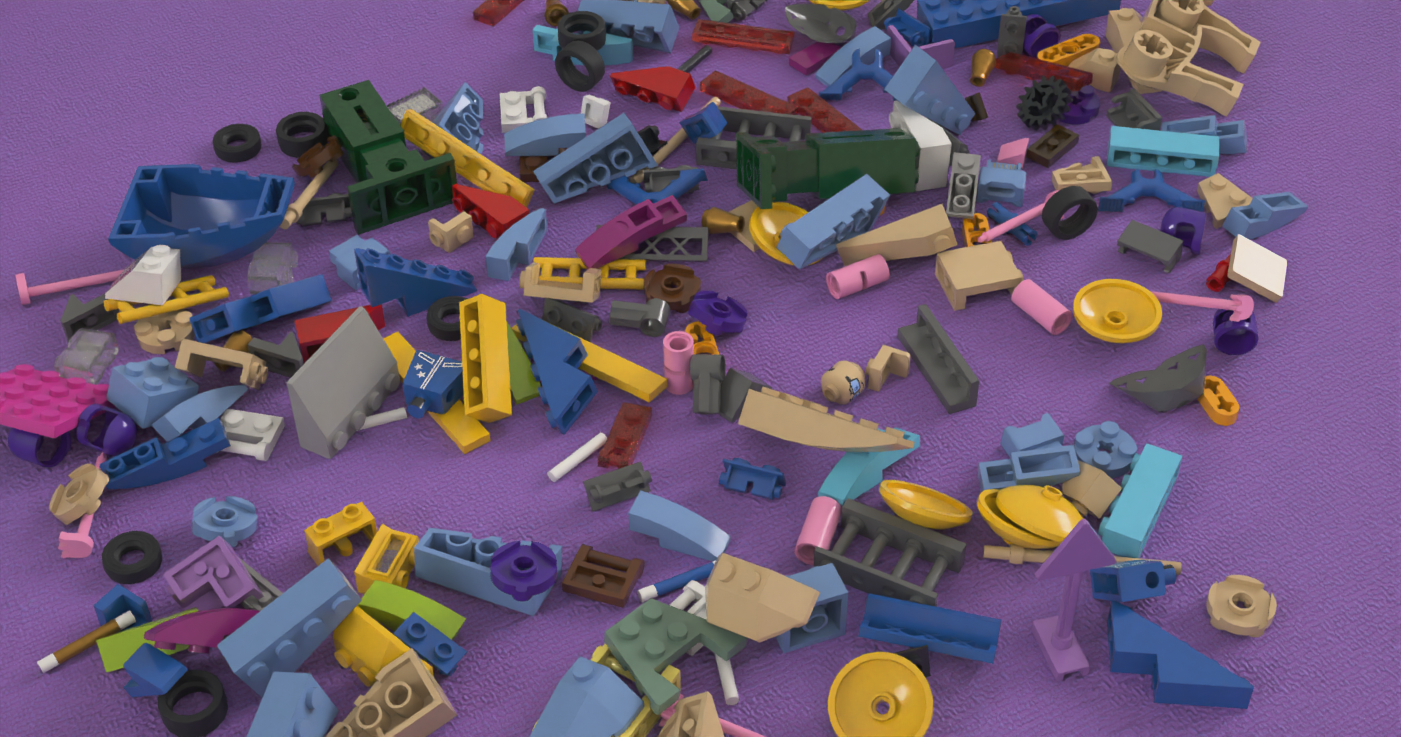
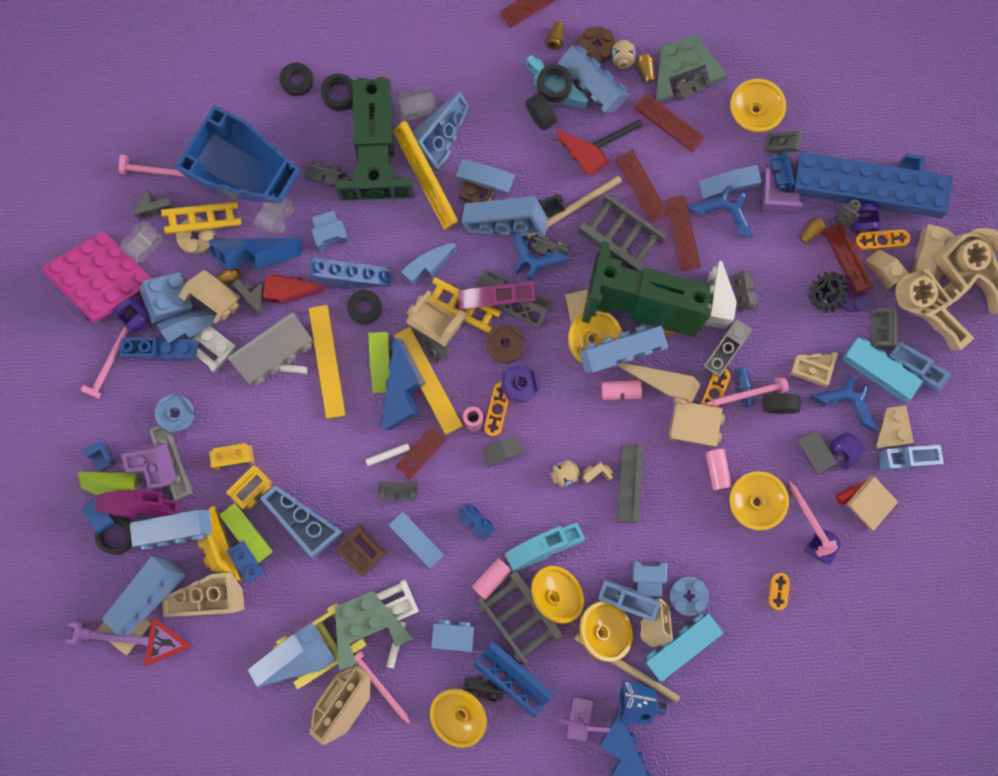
camera: 25 degrees right, 35 degrees up
pearl gold bar [37,610,136,673] -> none
tan plate [49,464,110,525] -> none
black tyre [102,531,162,584] -> none
white slope [105,245,181,305] -> none
tan bar [279,160,338,229] -> none
reddish brown plate [292,136,344,178] -> none
blue torso [403,350,464,419] -> none
tan bracket [428,212,474,253] -> none
red slope [452,184,530,240] -> none
yellow brick [459,294,512,423] -> none
dark purple plate [490,541,557,602] -> none
white plate [500,86,548,133] -> none
white tile [581,94,611,129] -> none
dark grey piece [609,298,671,337] -> none
blue bar [637,560,716,603] -> none
blue slope [679,102,727,144] -> none
dark grey piece [690,354,726,414] -> none
pearl gold cone [701,207,745,234] -> none
tan wedge [705,553,820,643] -> none
tan wedge [738,386,915,452] -> none
dark grey piece [785,4,857,43] -> none
magenta tile [789,40,841,76] -> none
medium blue wedge [884,45,975,135] -> none
dark brown plate [965,92,988,122] -> none
medium blue piece [976,160,1026,207] -> none
yellow dish [995,485,1083,543] -> none
bright pink slope [997,138,1029,168] -> none
dark brown plate [1026,124,1079,168] -> none
dark grey piece [1109,344,1207,413] -> none
tan plate [1206,575,1277,637] -> none

